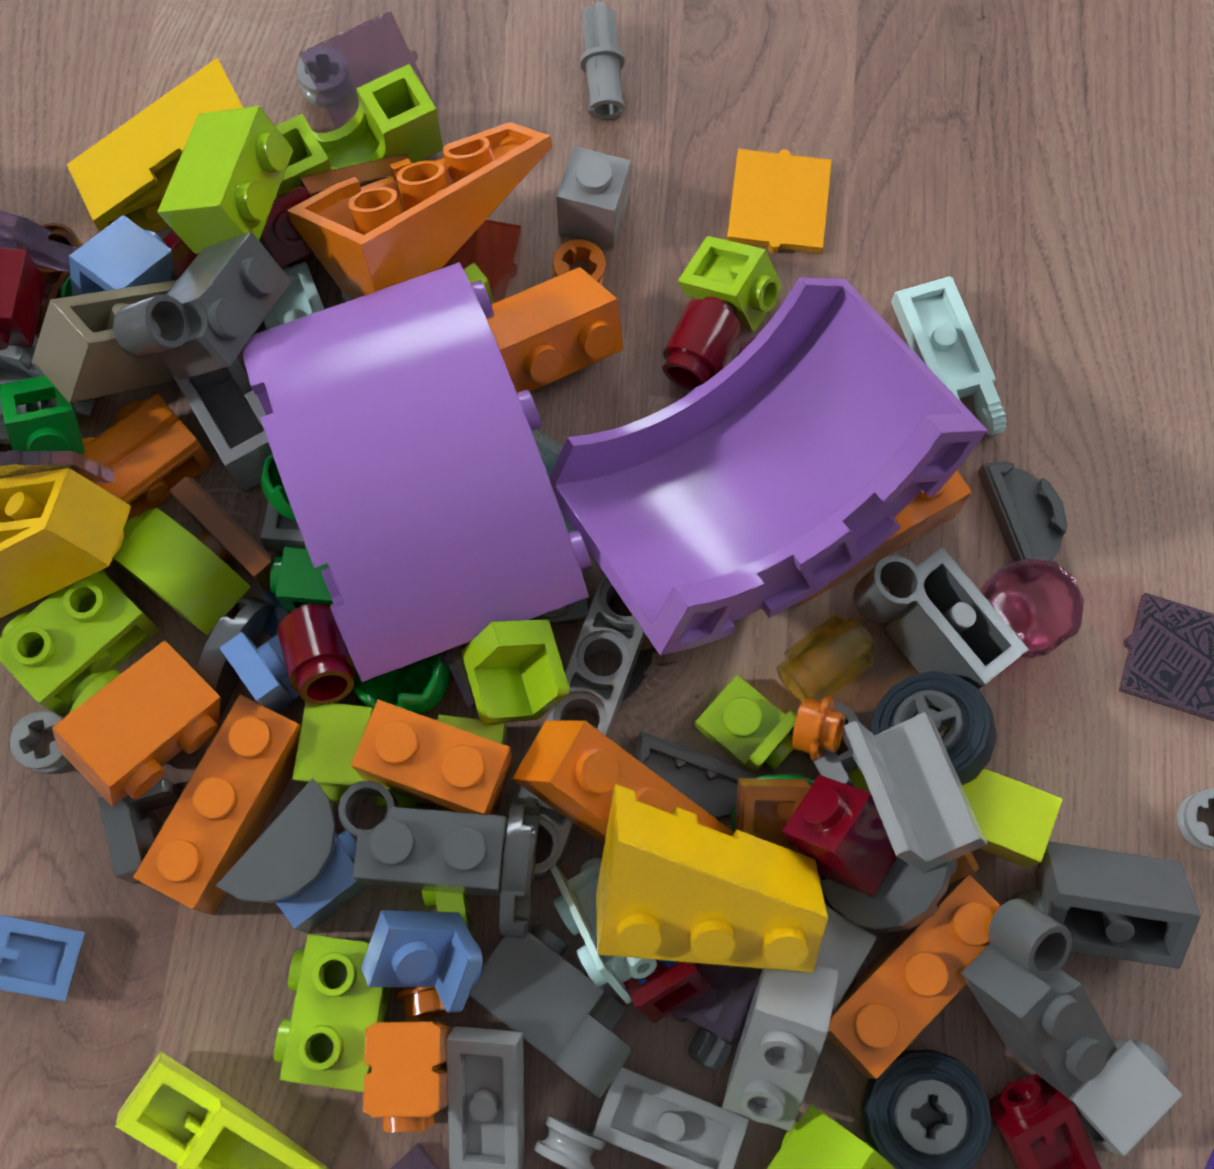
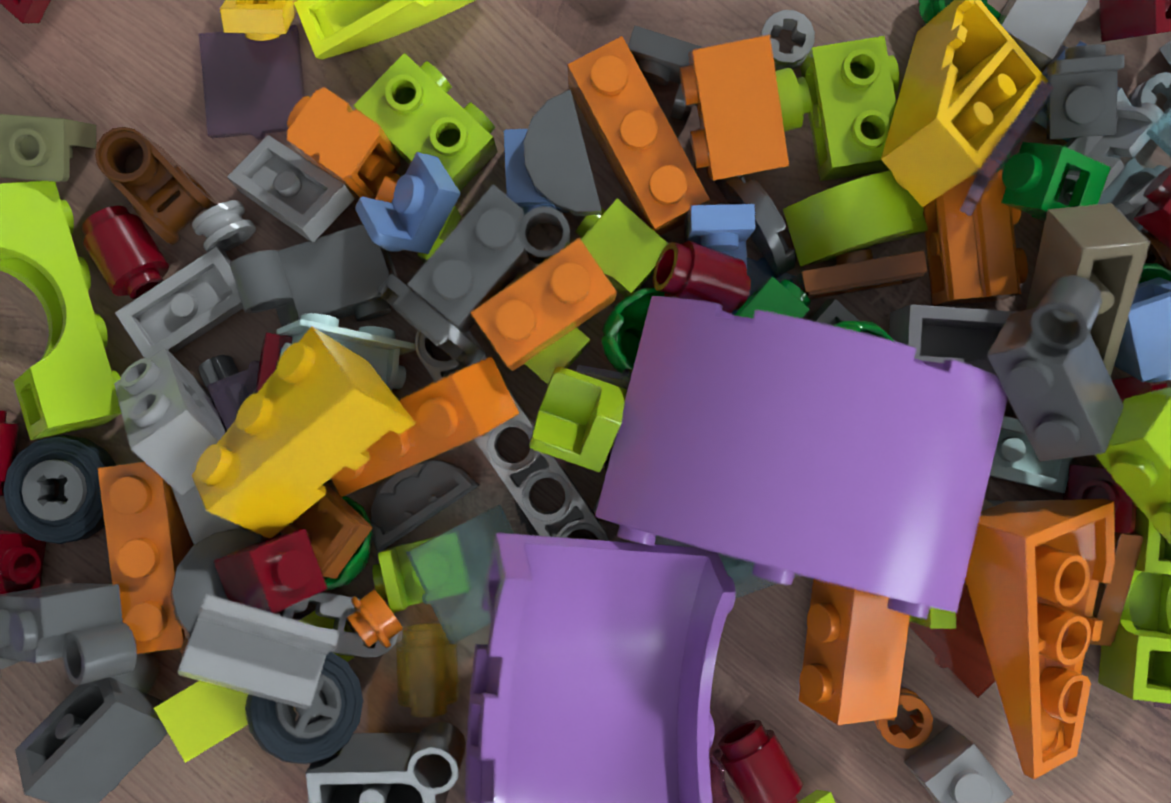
camera: 125 degrees right, 15 degrees up
none -> clear light blue piece [406,504,514,644]

